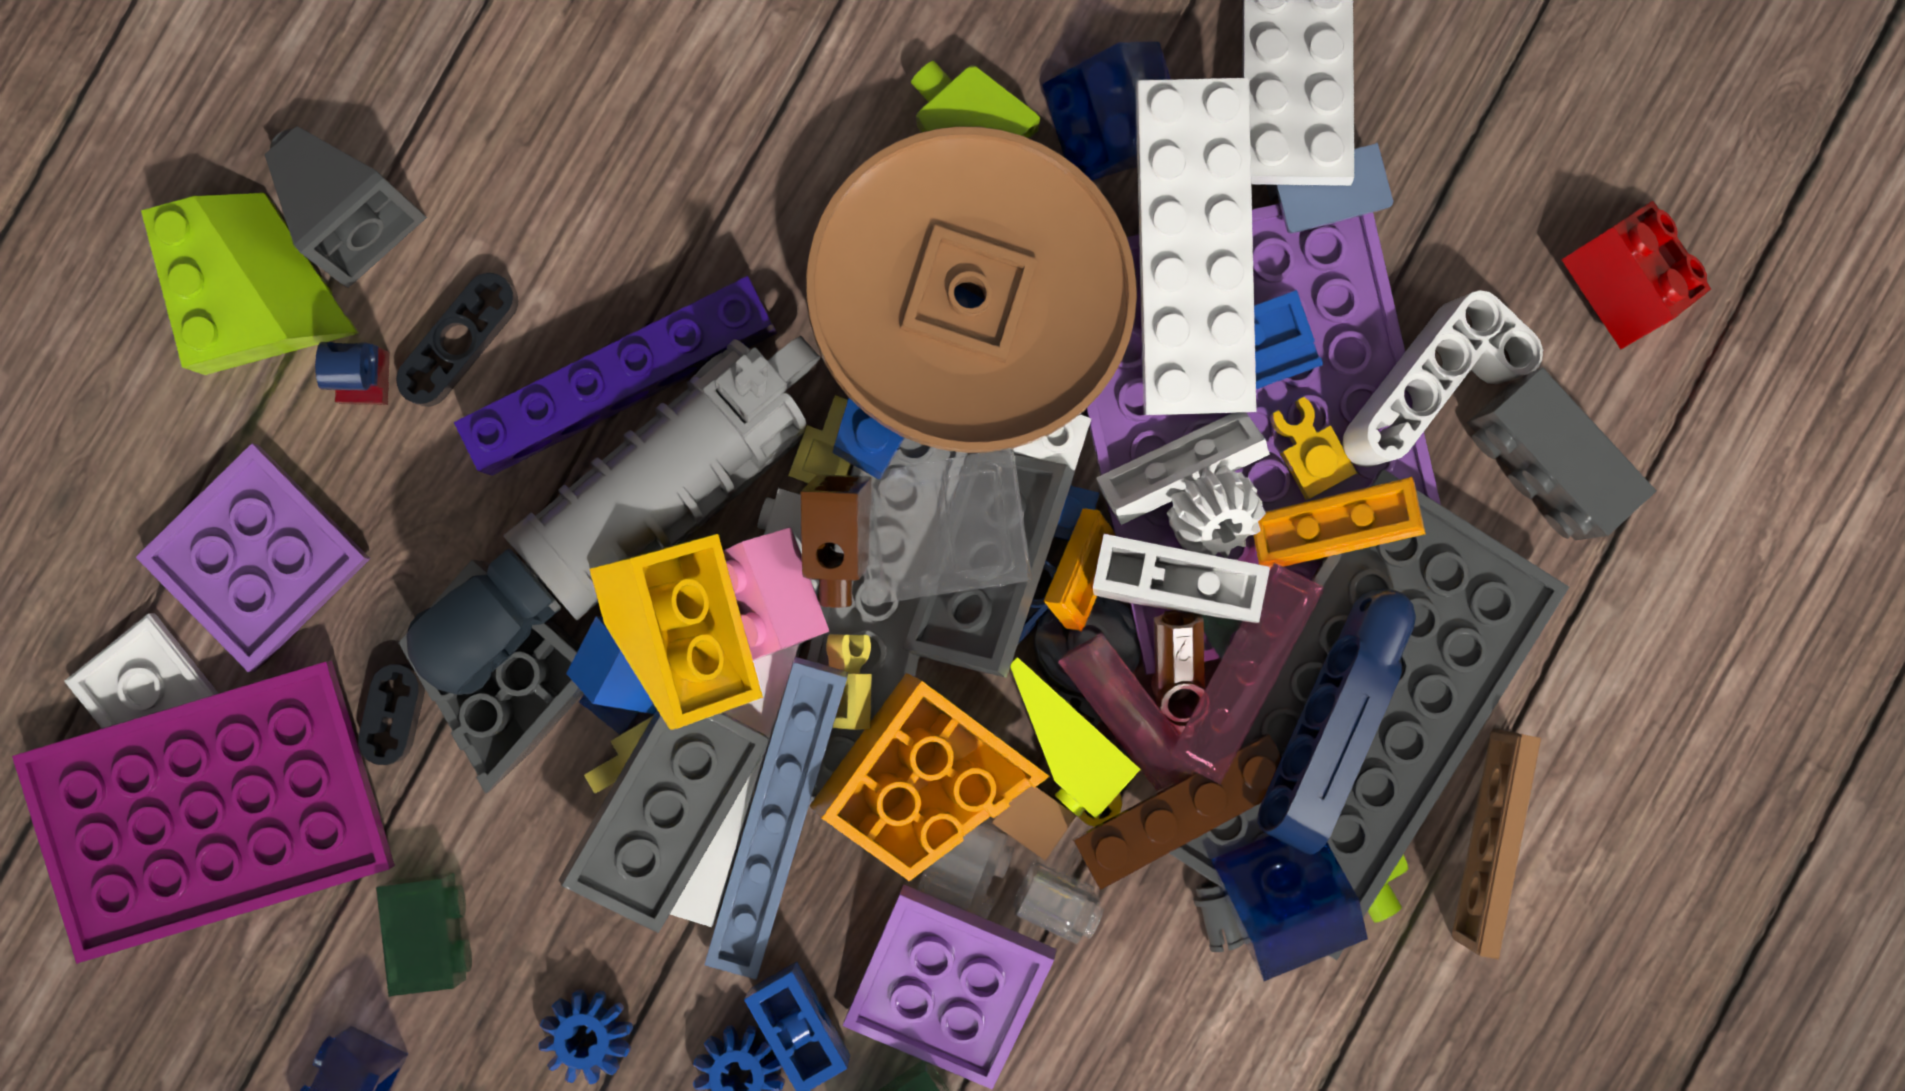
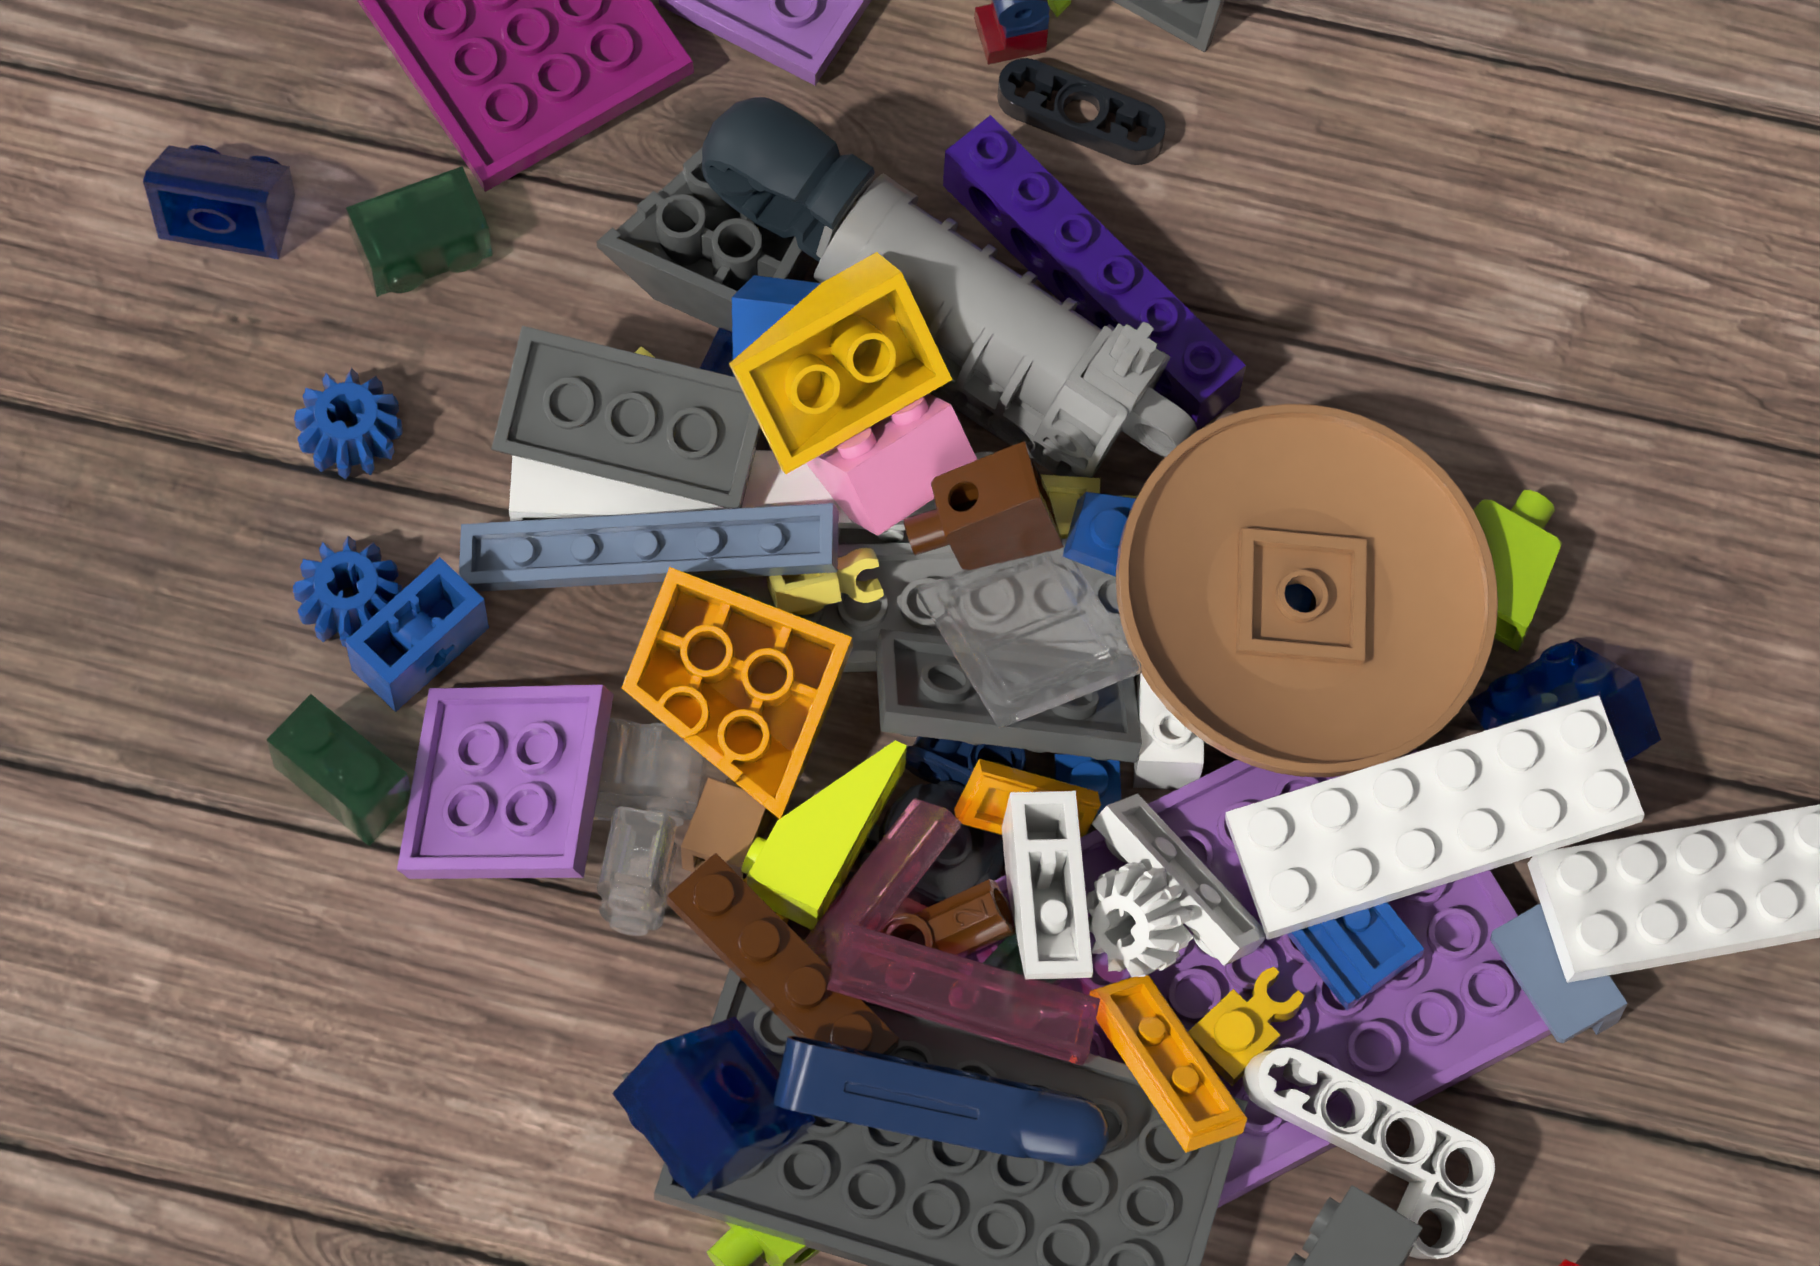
camera: 70 degrees right, 20 degrees down
black beam [358,664,425,765] -> none

